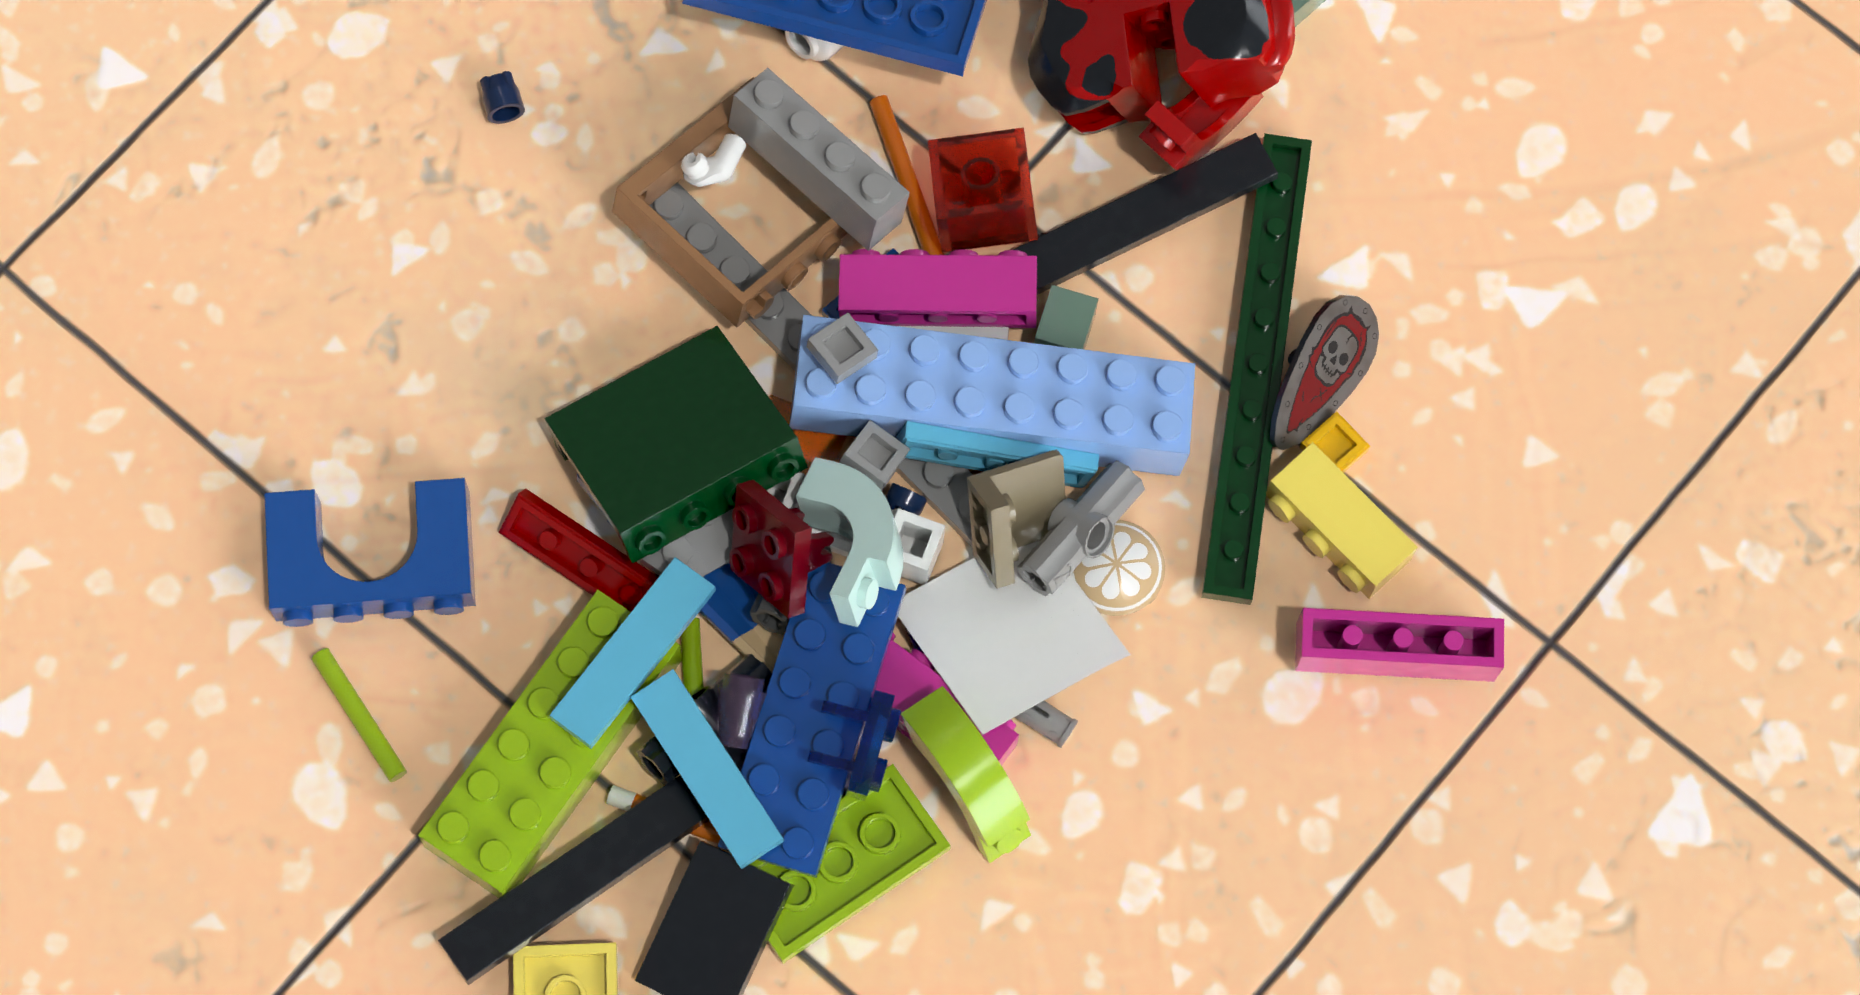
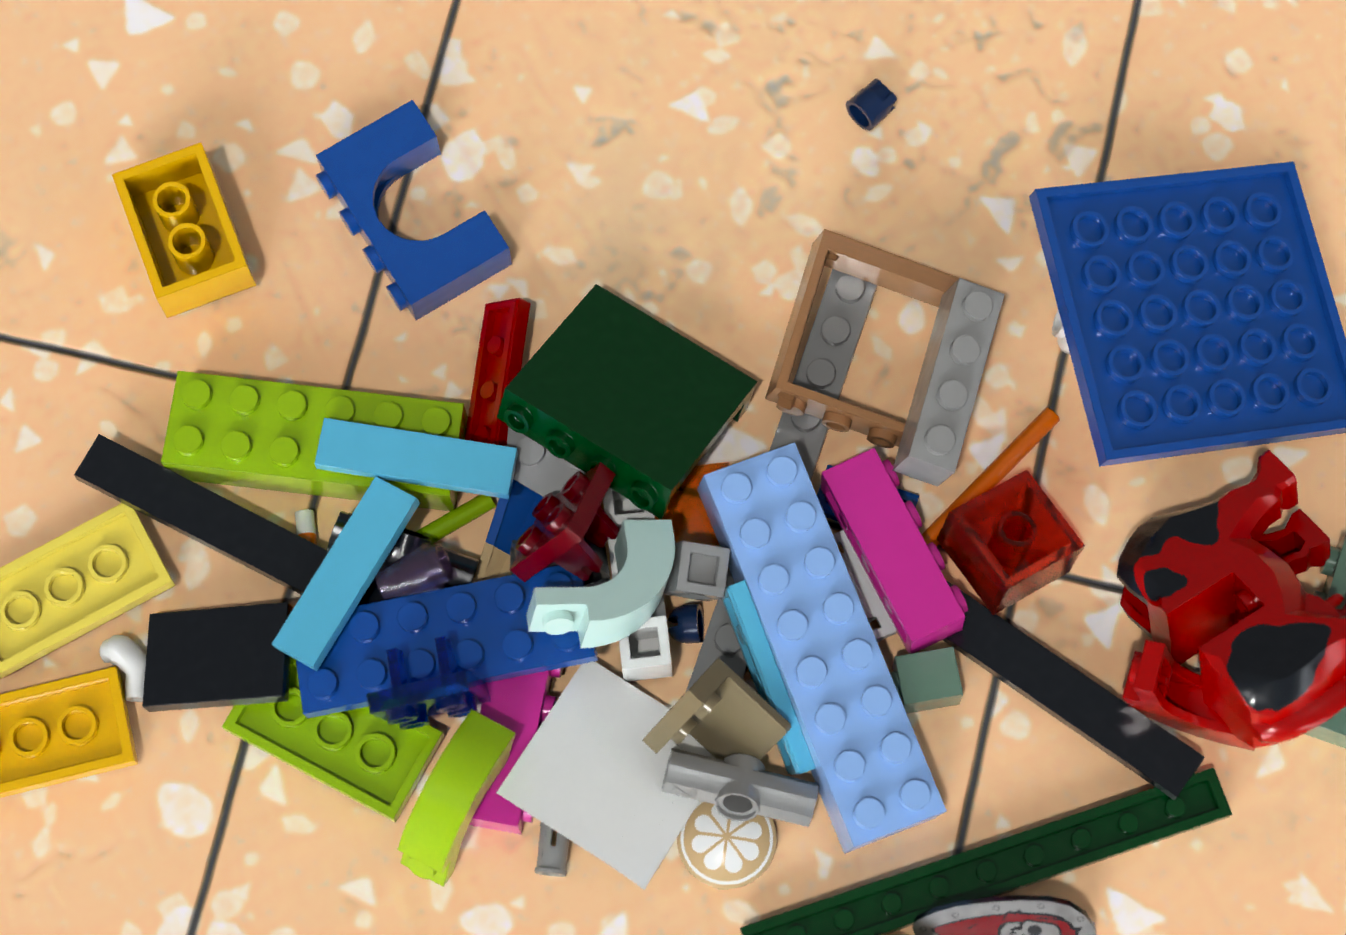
camera: 70 degrees right, 0 degrees up
lime bar [311,648,407,782] -> none
white arm [681,134,746,187] -> none
light grey plate [806,313,878,384] -> none
none -> yellow brick [112,142,256,318]

